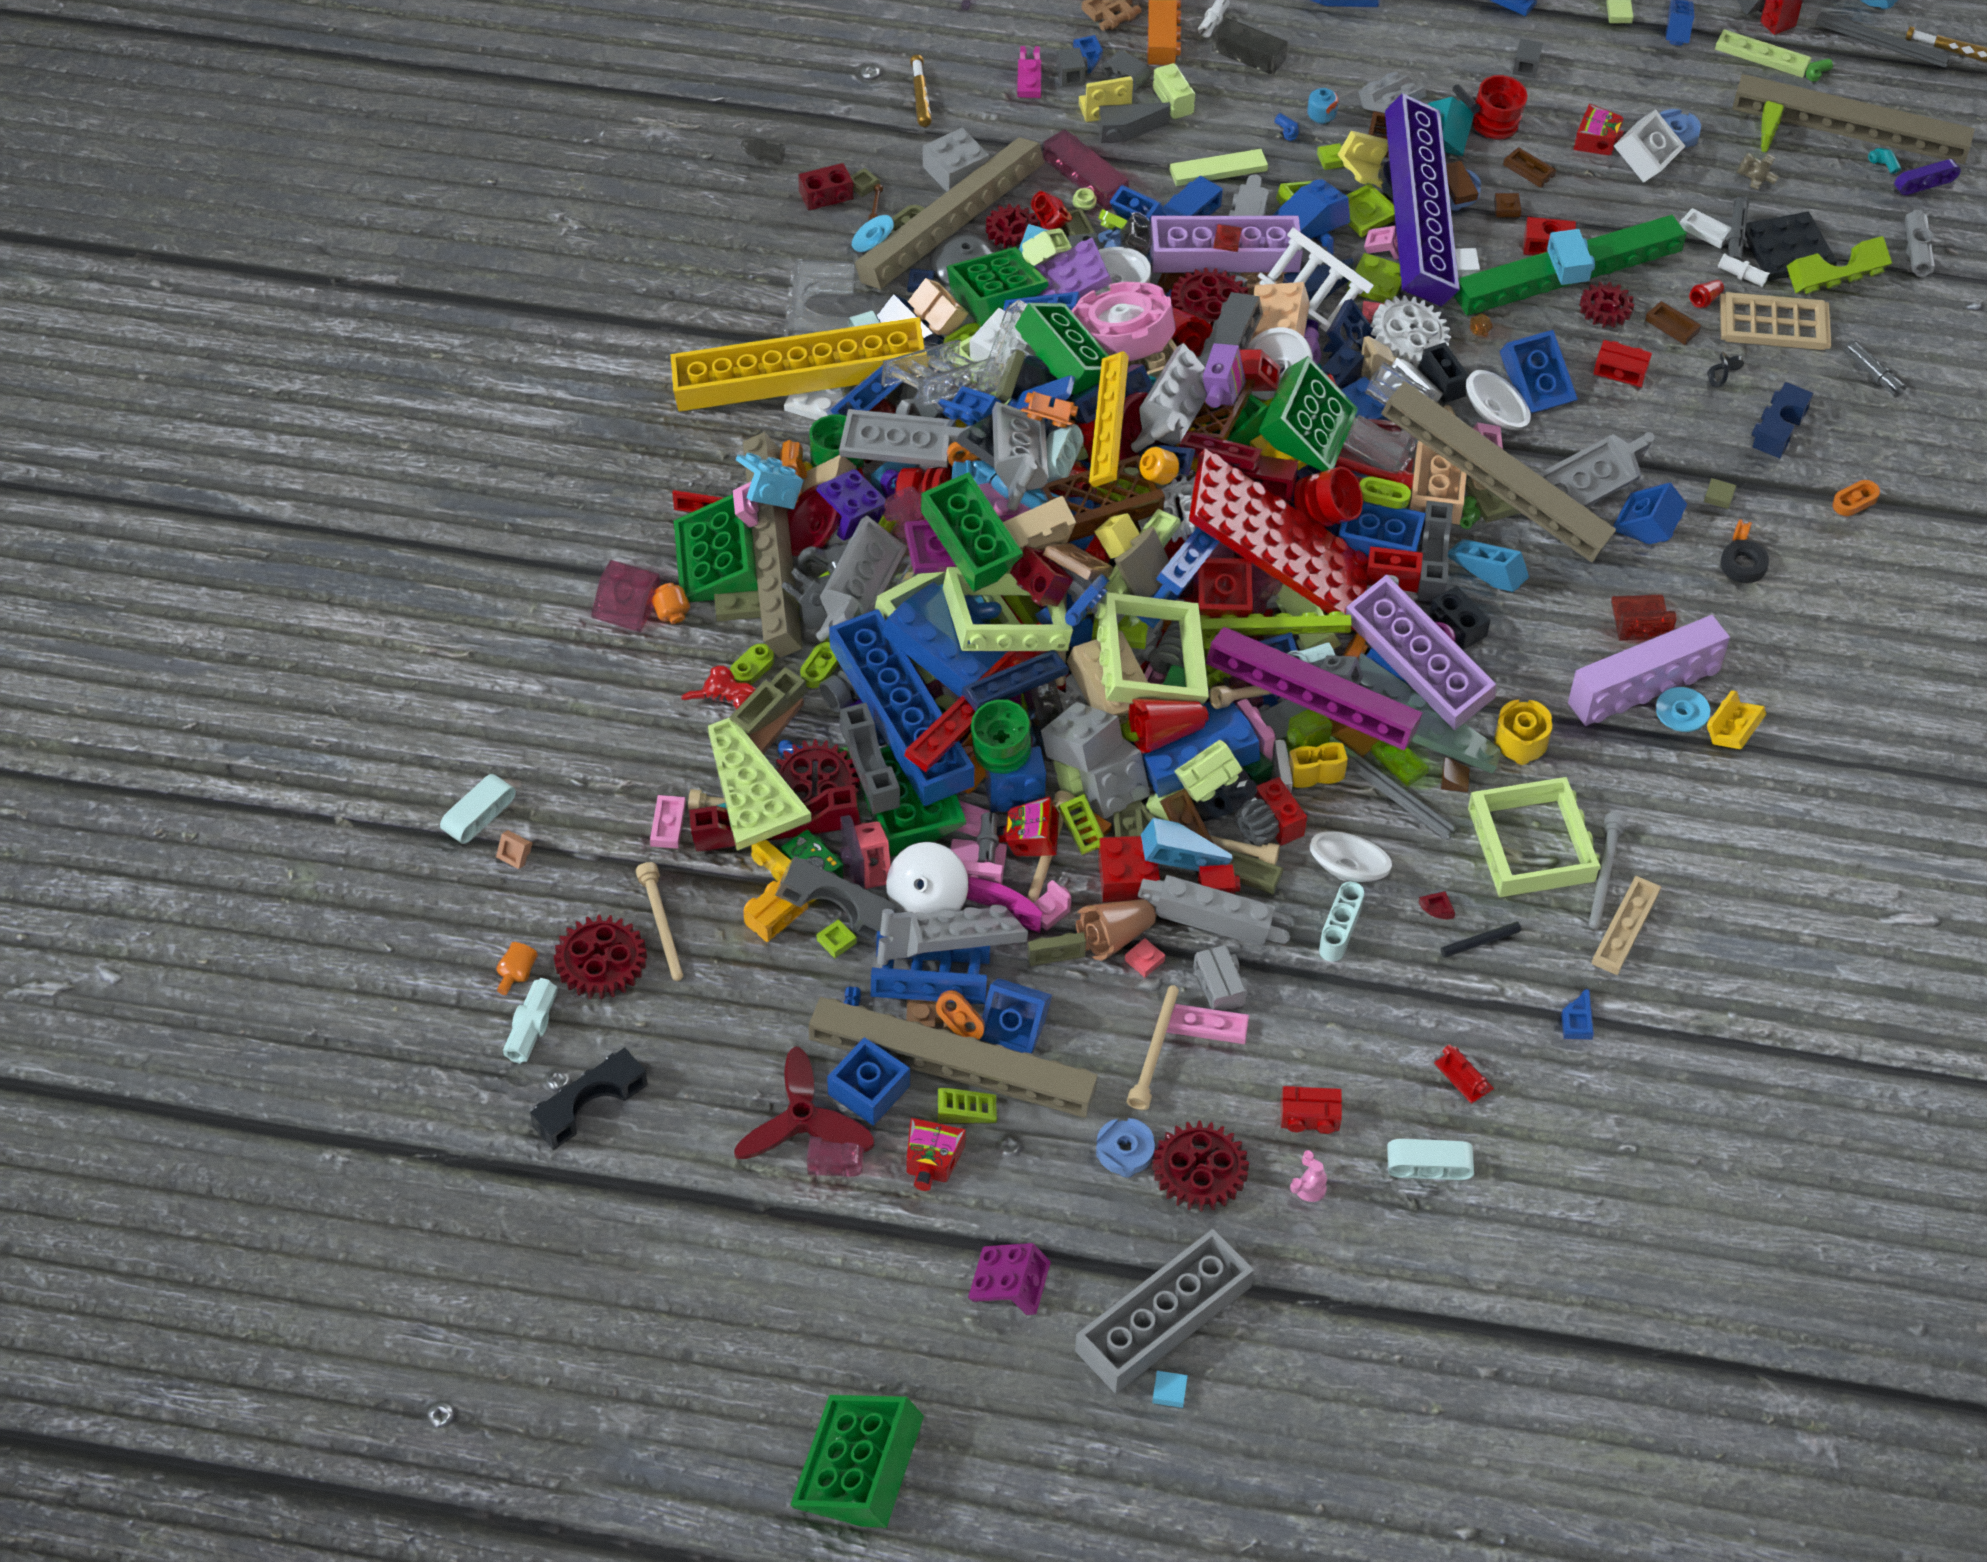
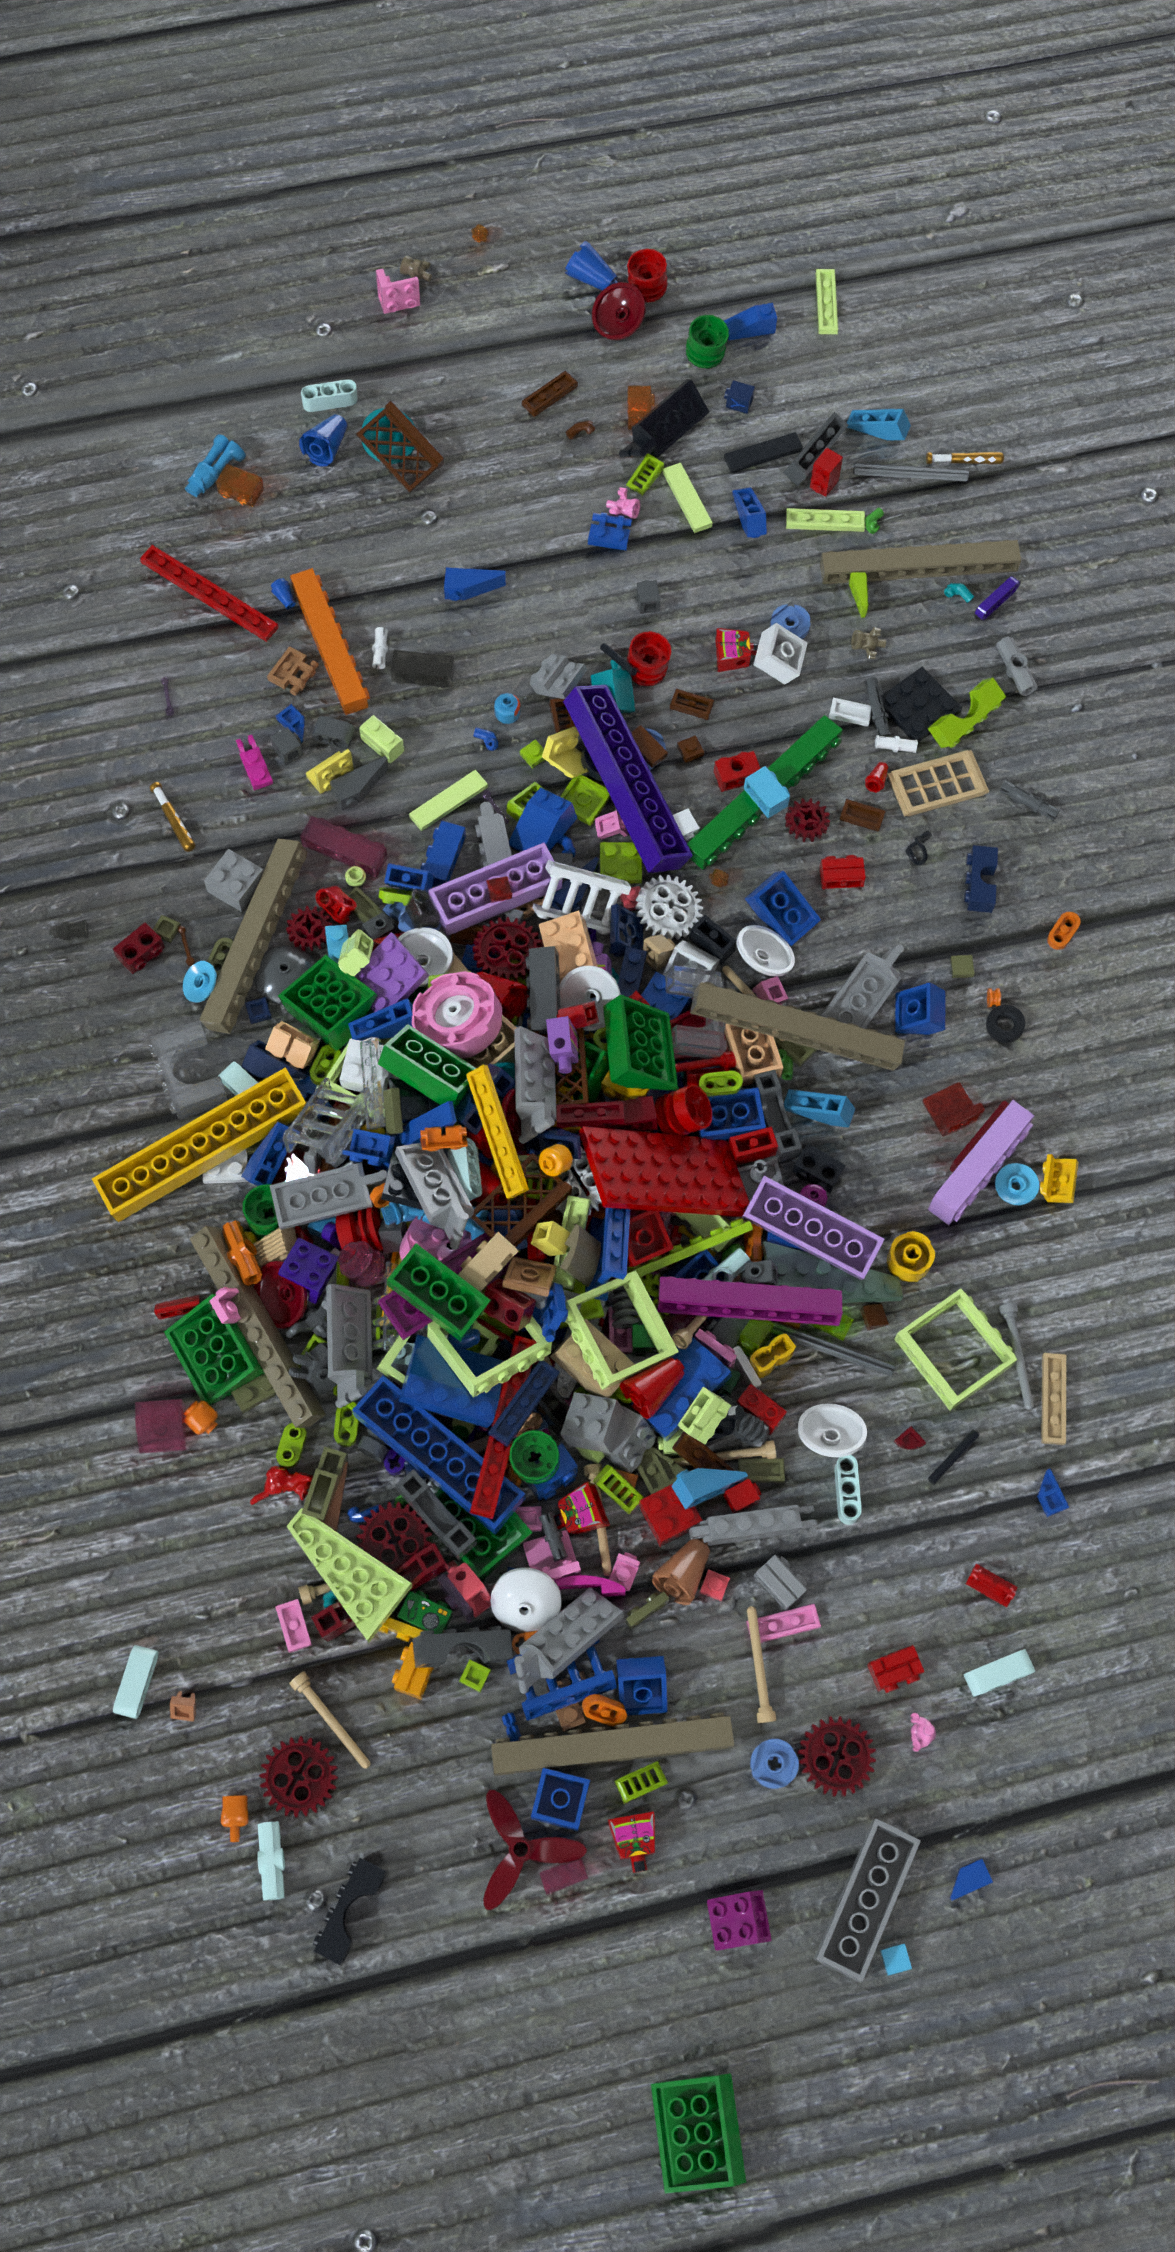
camera: 25 degrees left, 15 degrees up
medium azure bracket [736,453,804,509] -> none
none -> clear purple hinge [483,791,509,825]
none -> blue tile [950,1859,993,1901]

